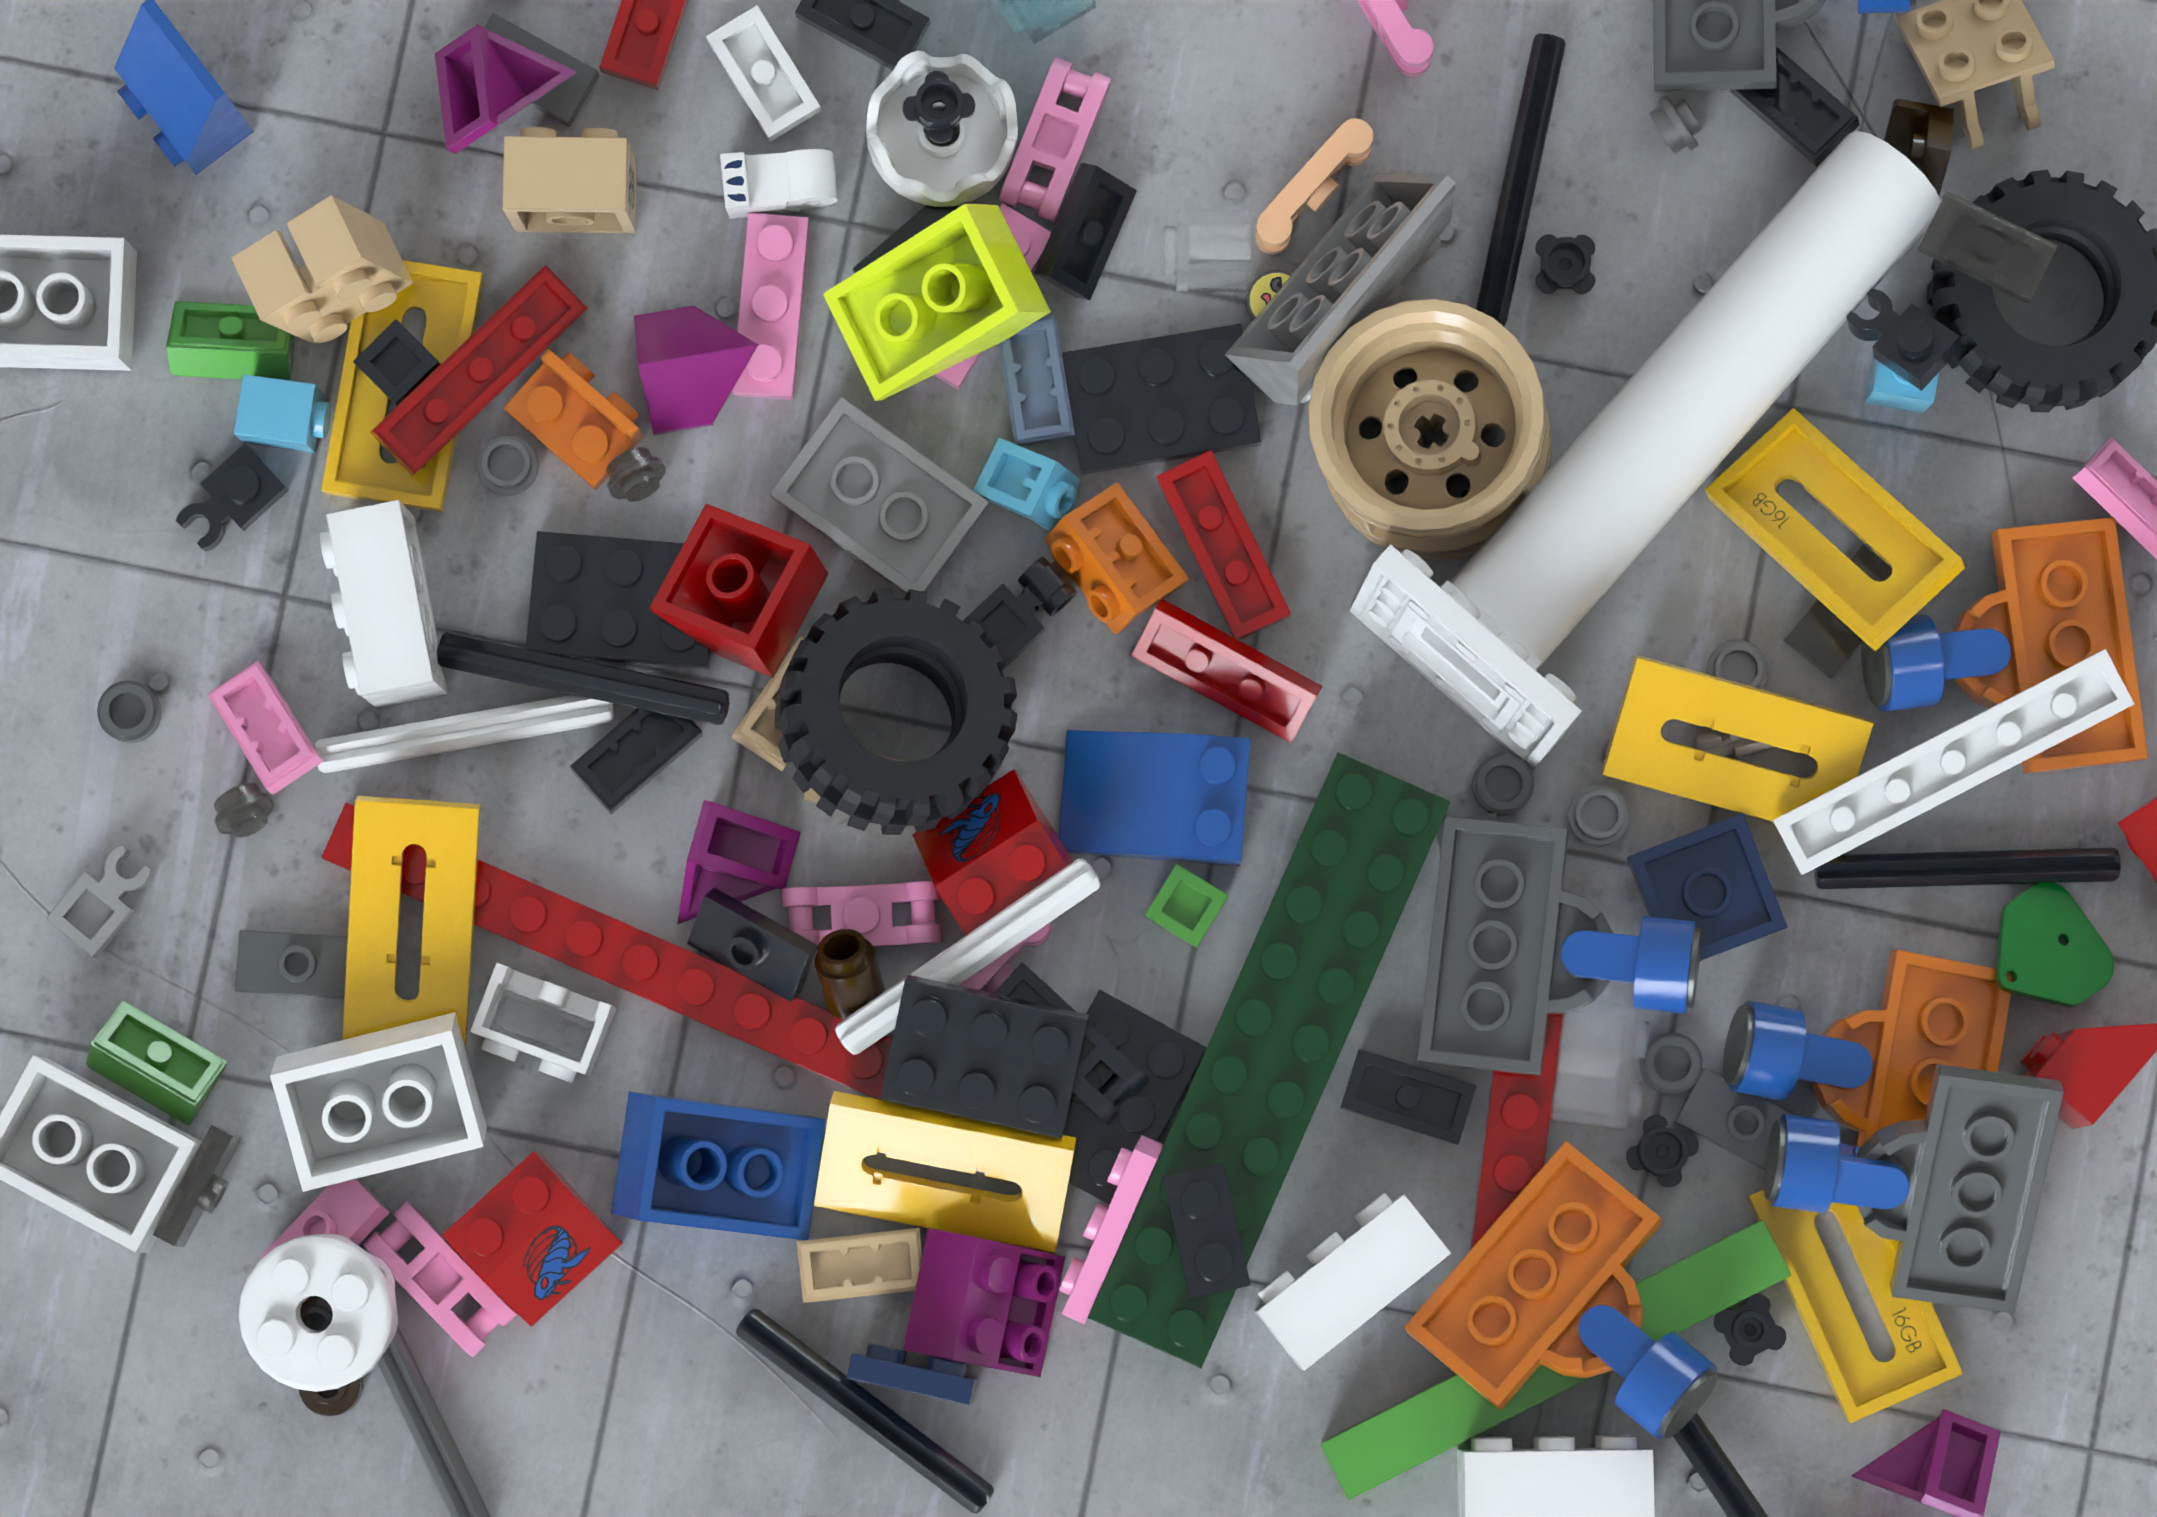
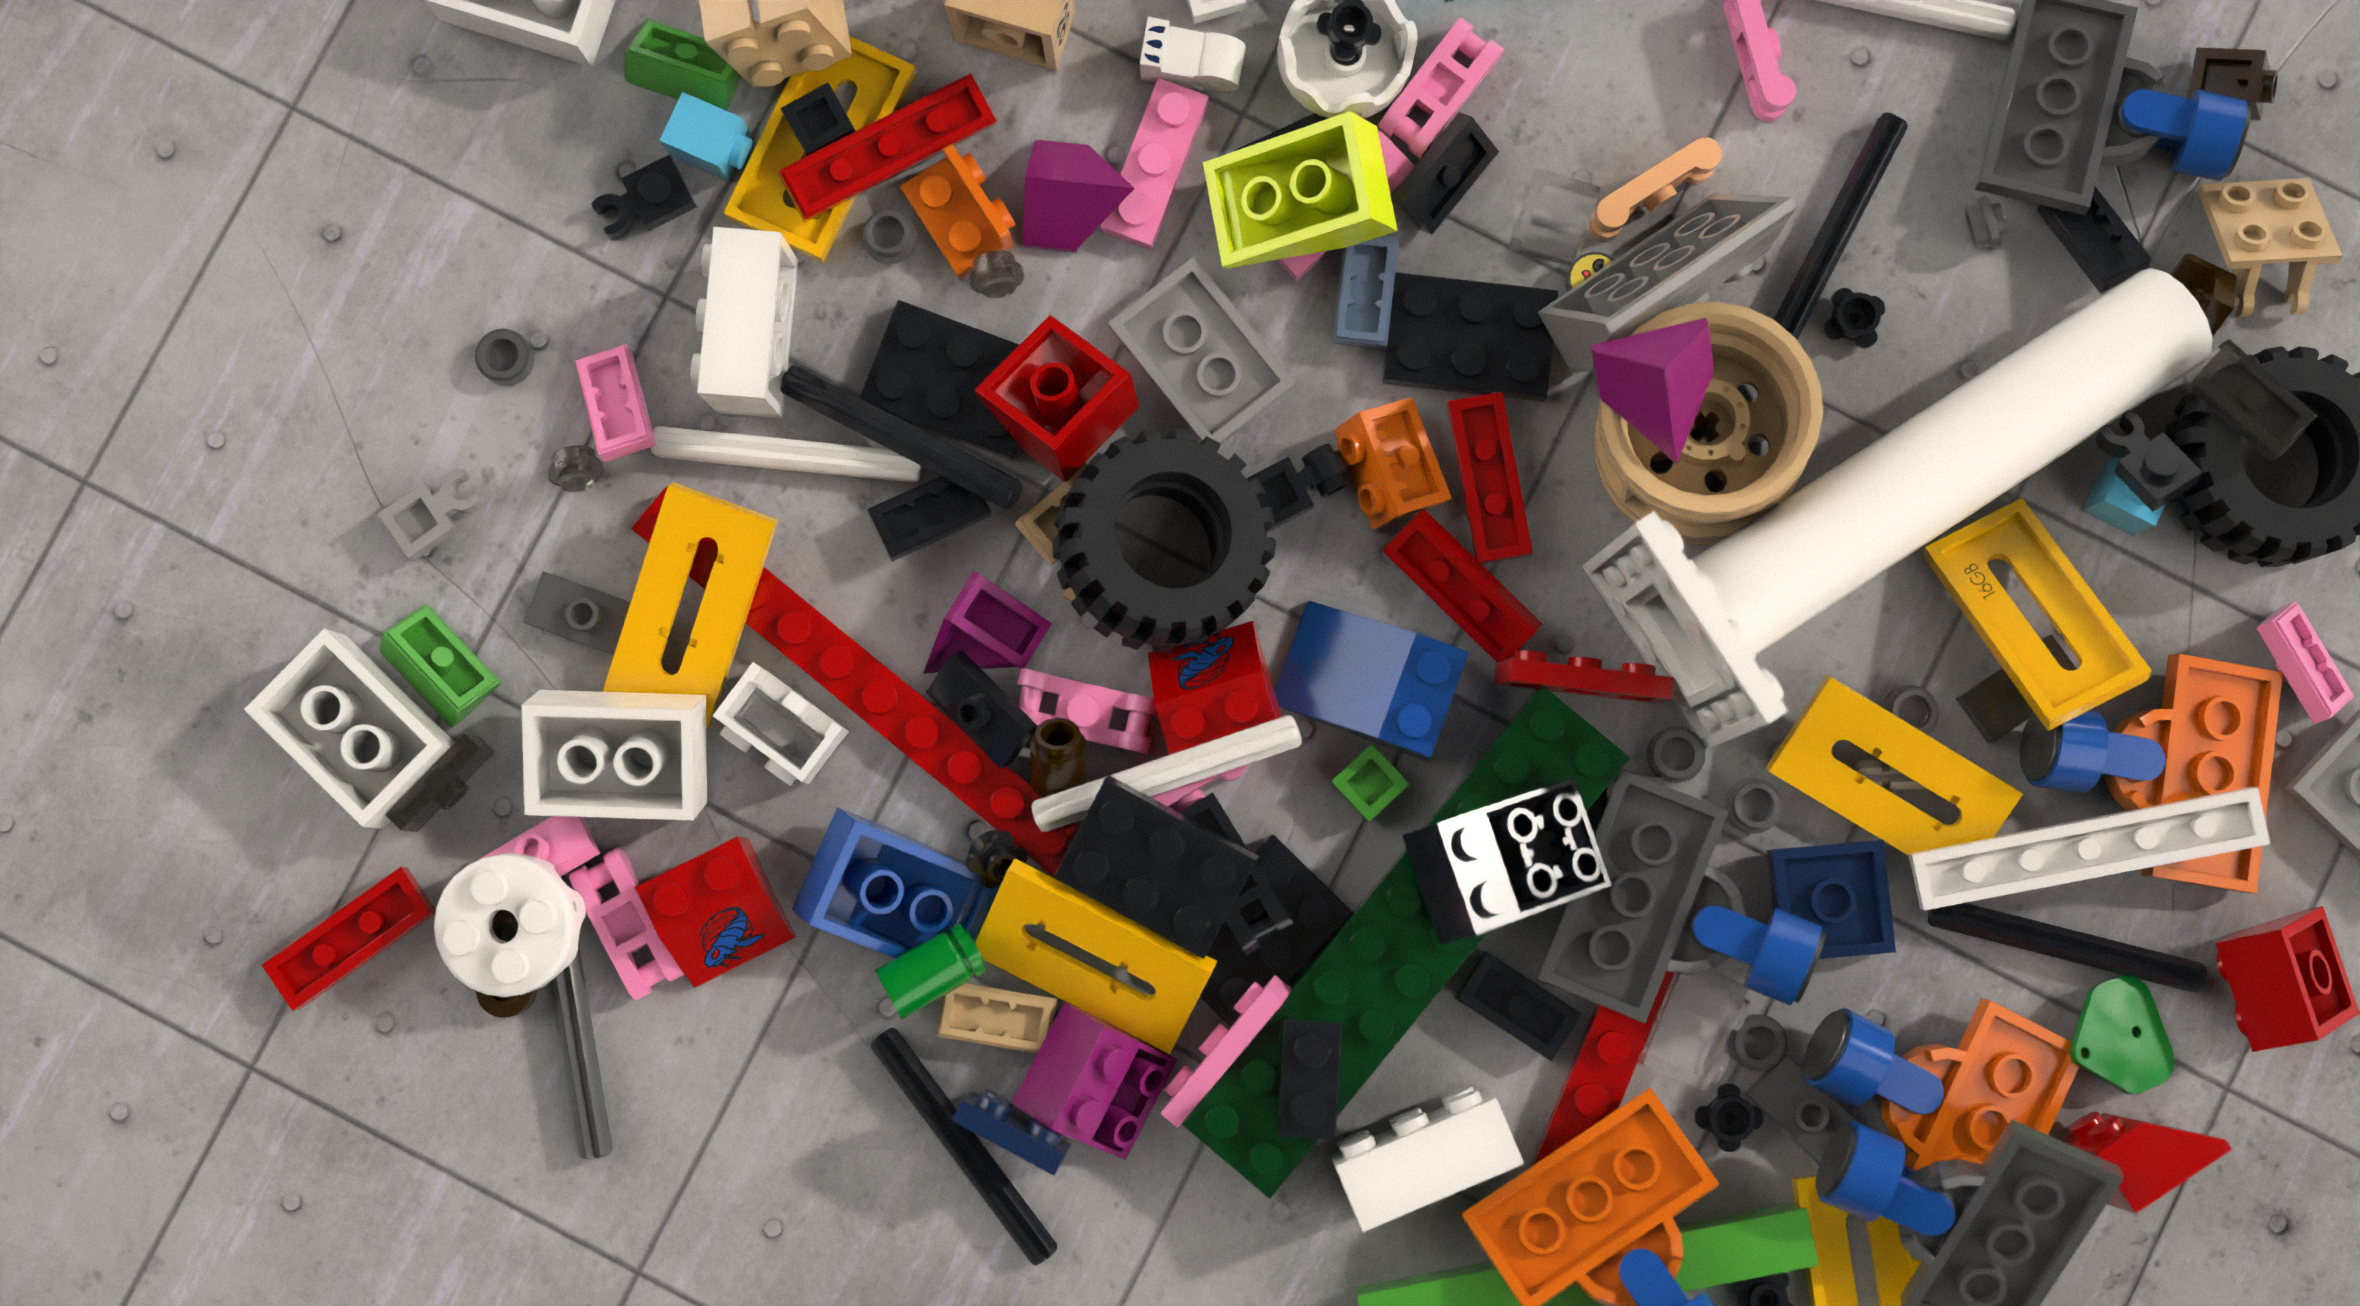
camera: 15 degrees right, 0 degrees up
medium azure bracket [973,438,1081,531] -> none
none -> red plate [261,867,436,1011]
none -> green piece [875,923,987,1019]
none -> black plate [965,830,1028,888]
none -> black slope [1402,777,1612,945]
none -> red plate [1494,650,1674,703]
none -> magenta slope [1591,318,1714,464]

